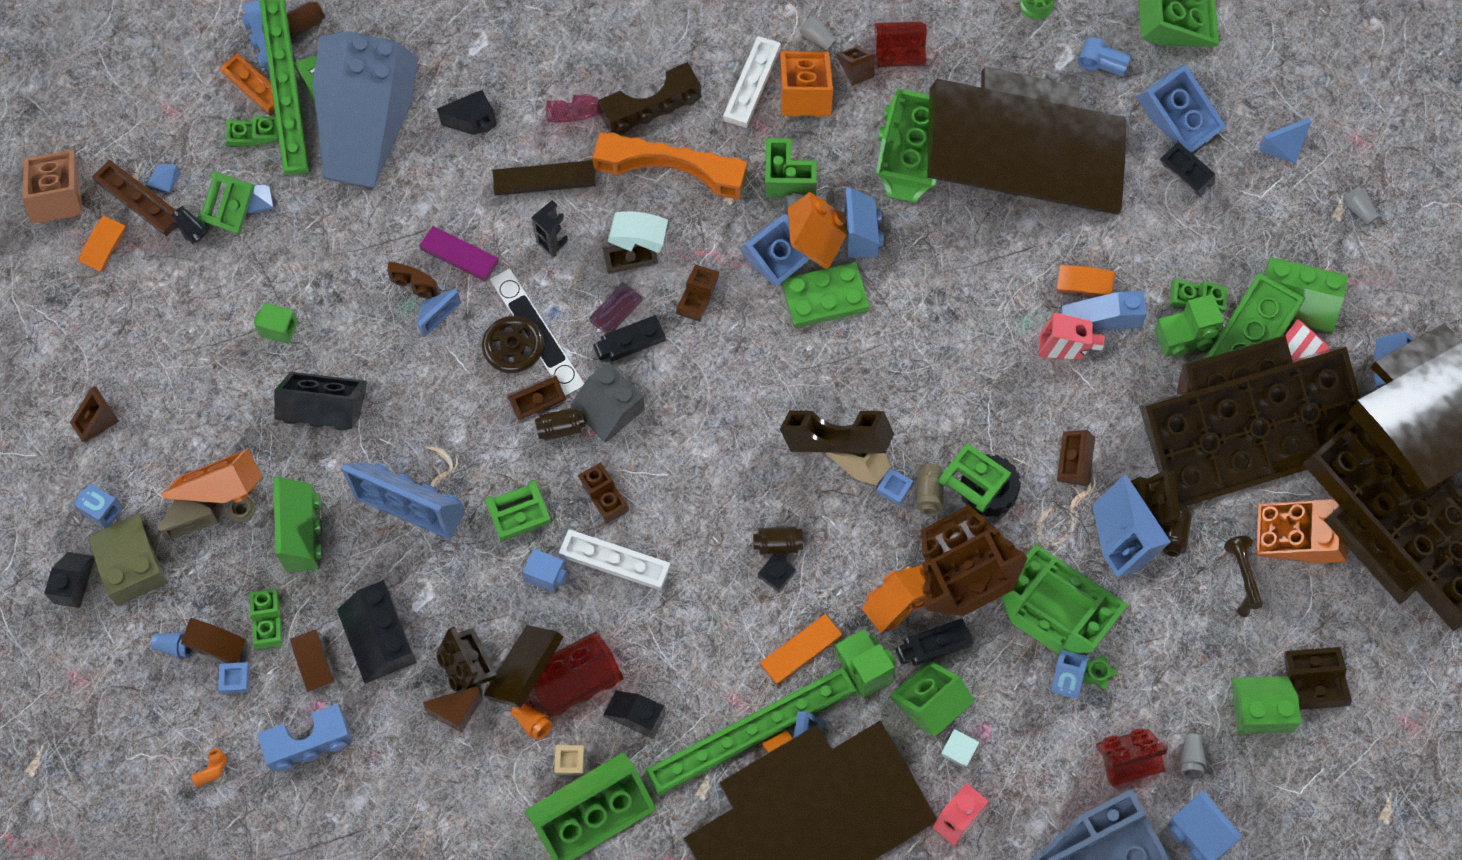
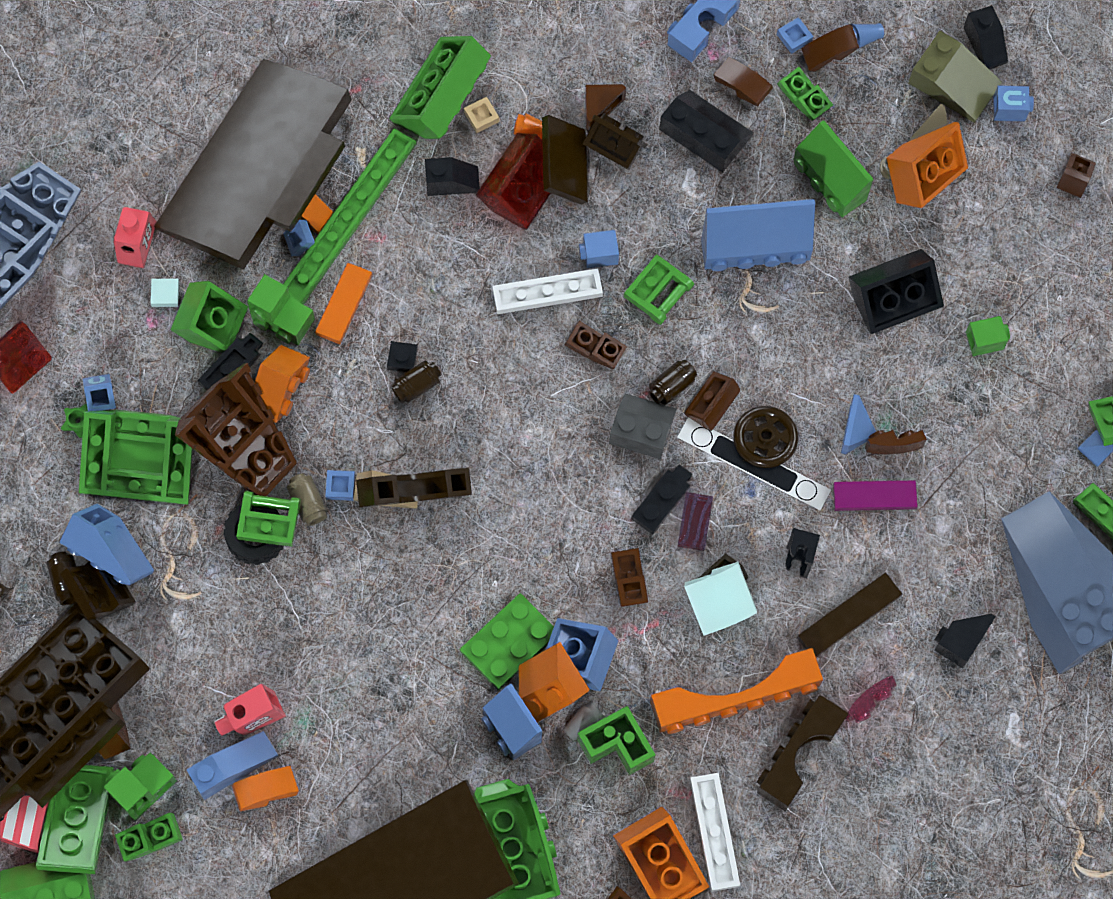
camera: 145 degrees right, 5 degrees up
reddish brown slope [1057,430,1095,486] -> none

